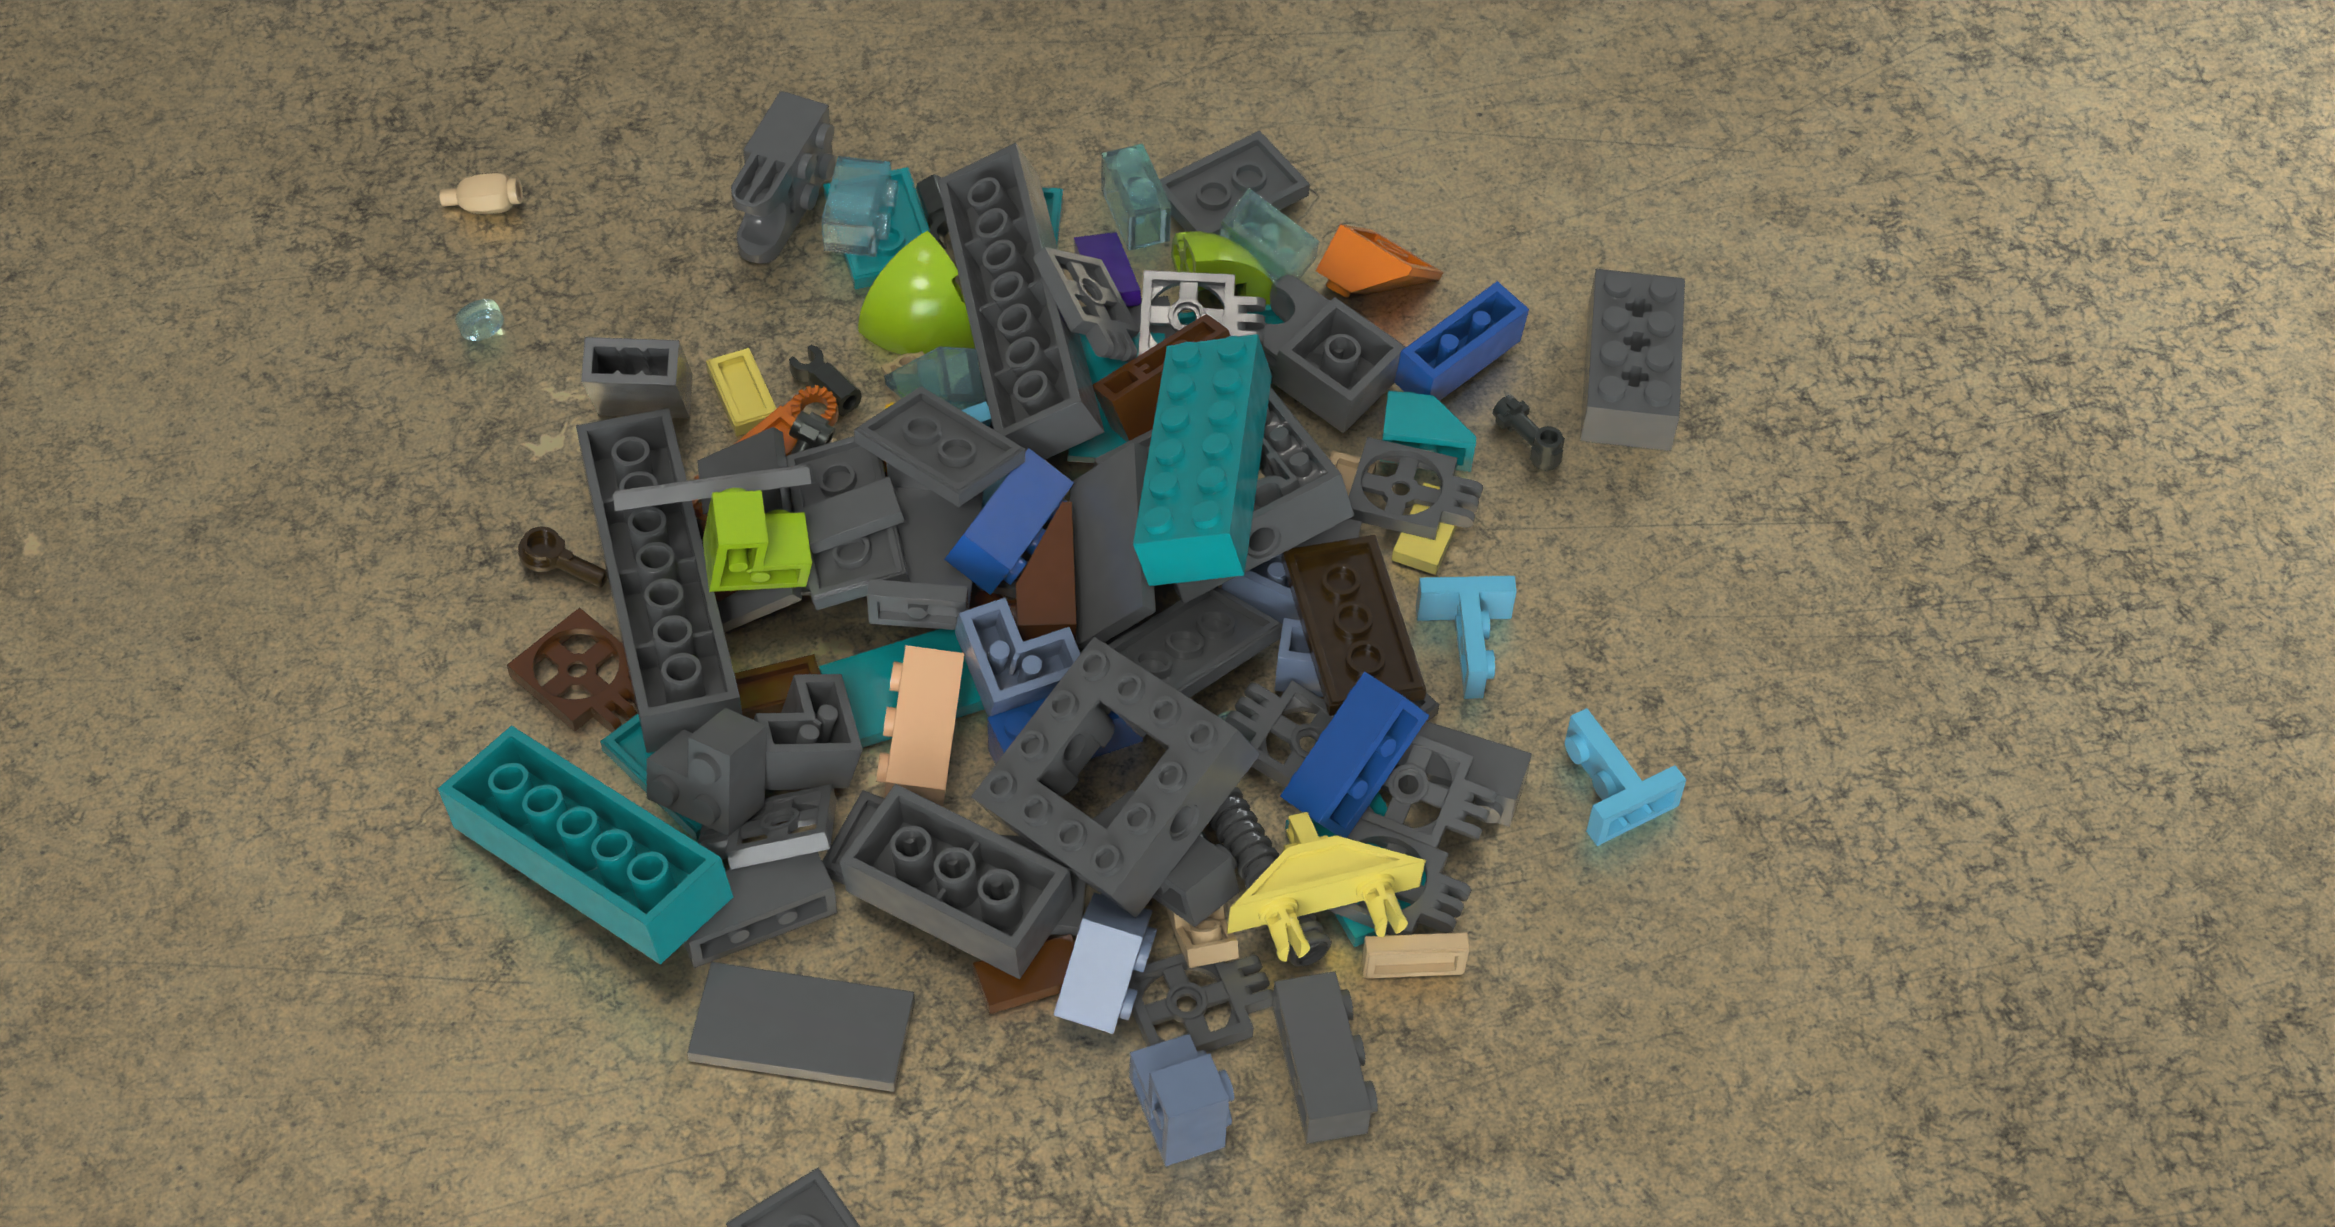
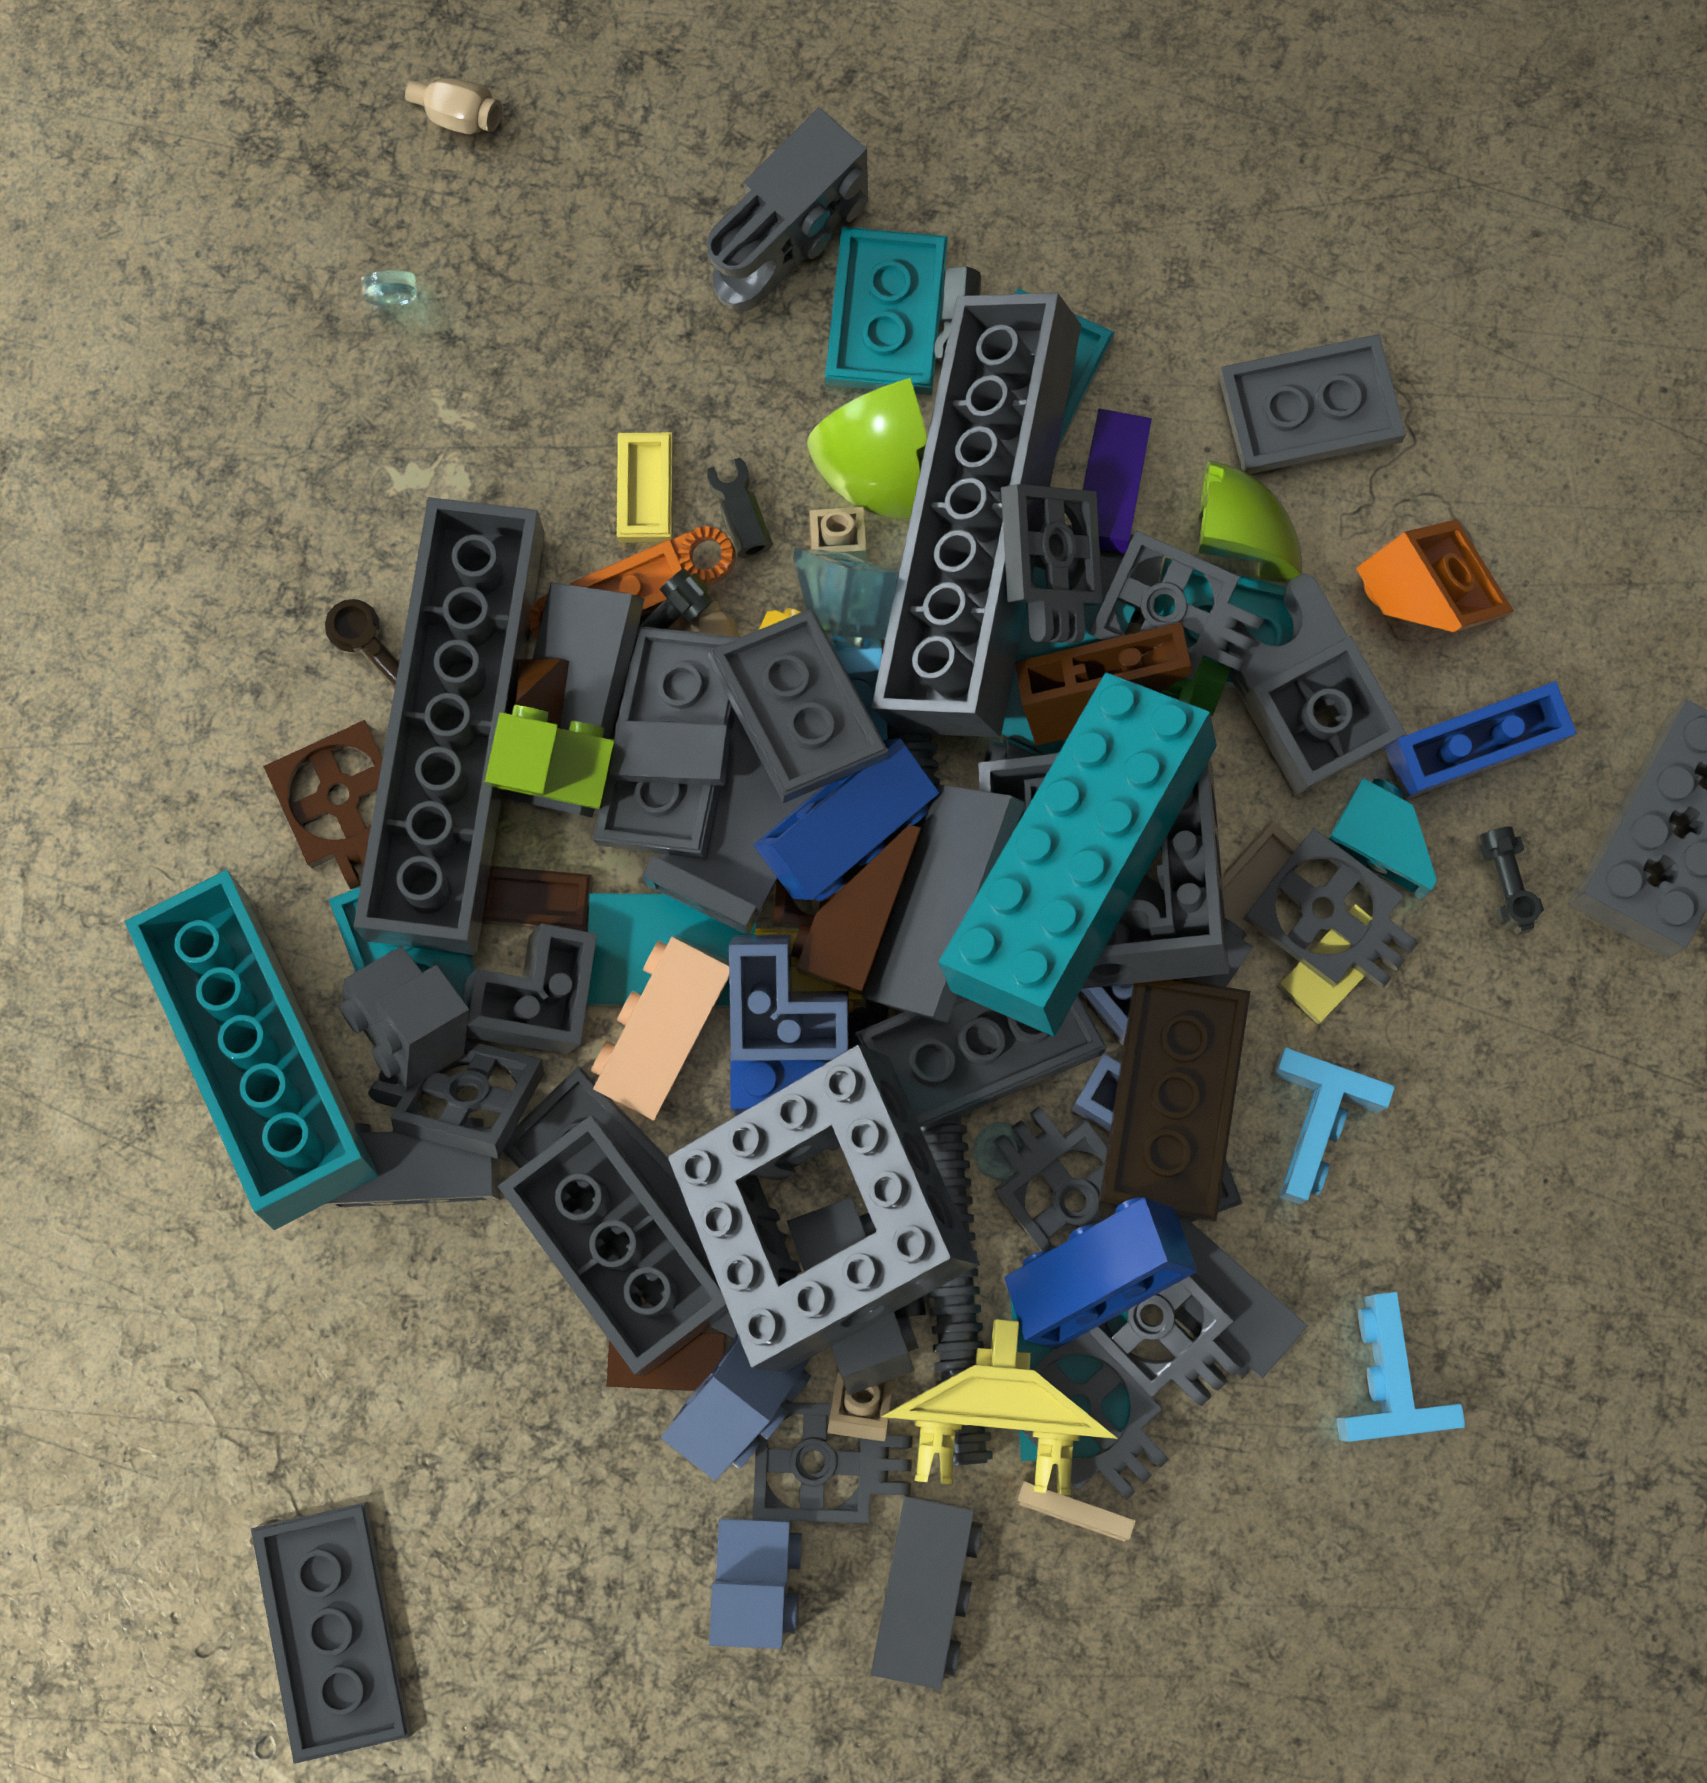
camera: 30 degrees right, 25 degrees up
dark grey brick [581,337,693,418] -> none
dark grey tile [612,464,816,511] -> none
dark grey tile [687,962,915,1092] -> none
clear light blue brick [821,156,899,257] -> none
clear light blue brick [1101,144,1171,251] -> none
clear light blue brick [1220,188,1319,281] -> none

